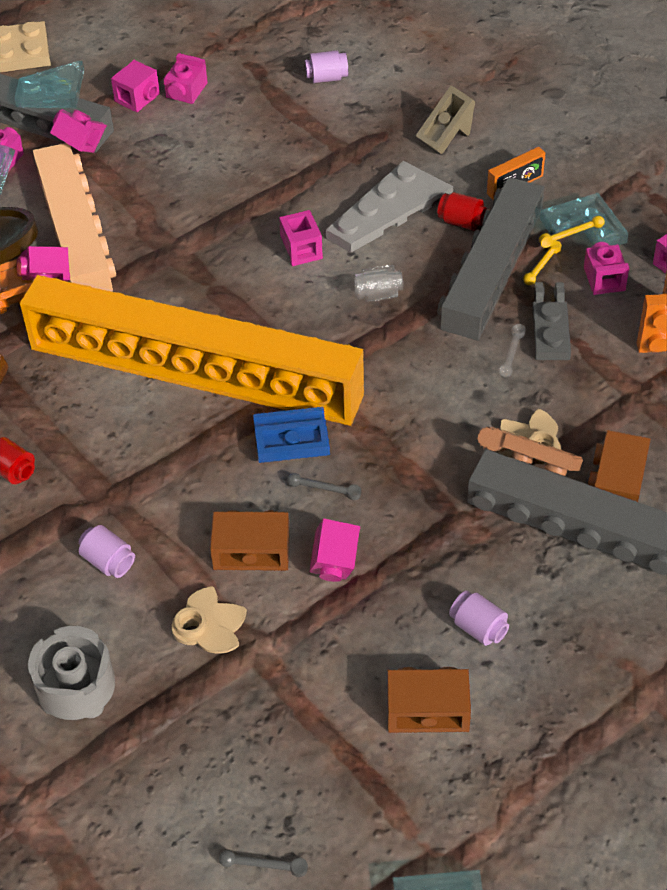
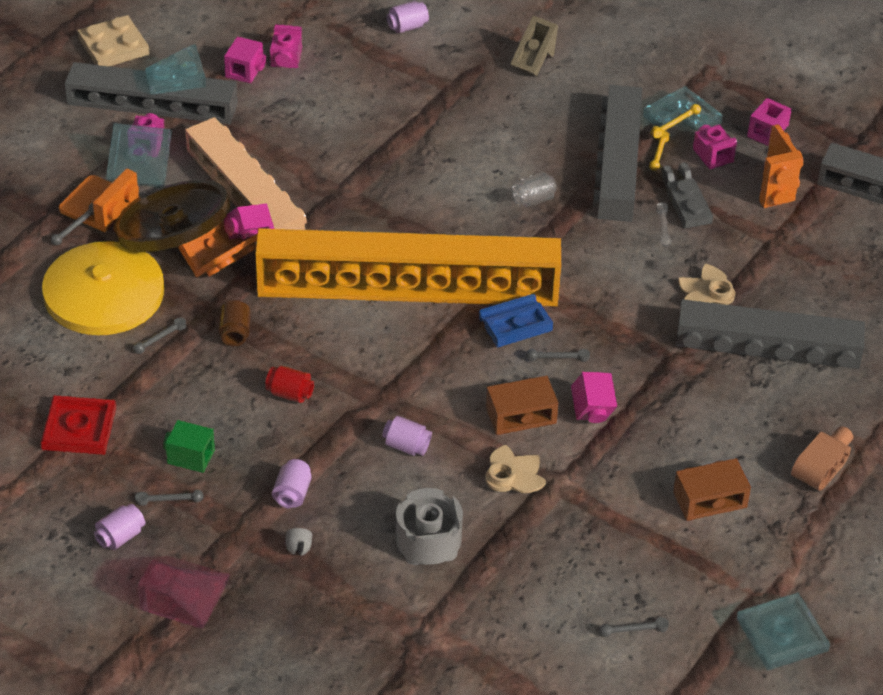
camera: 20 degrees left, 5 degrees down
dark pink brick [50,109,107,153] -> none
dark pink brick [279,210,323,266] -> none
light grey wing [326,161,453,253] -> none
red brick [437,192,487,231] -> none
lavender brick [449,591,509,646] -> none
nougat hinge [477,427,583,476] -> none
orange tile [487,147,546,200] -> none
dark orange brick [588,430,651,502] -> none
none -> nougat piece [791,426,853,491]

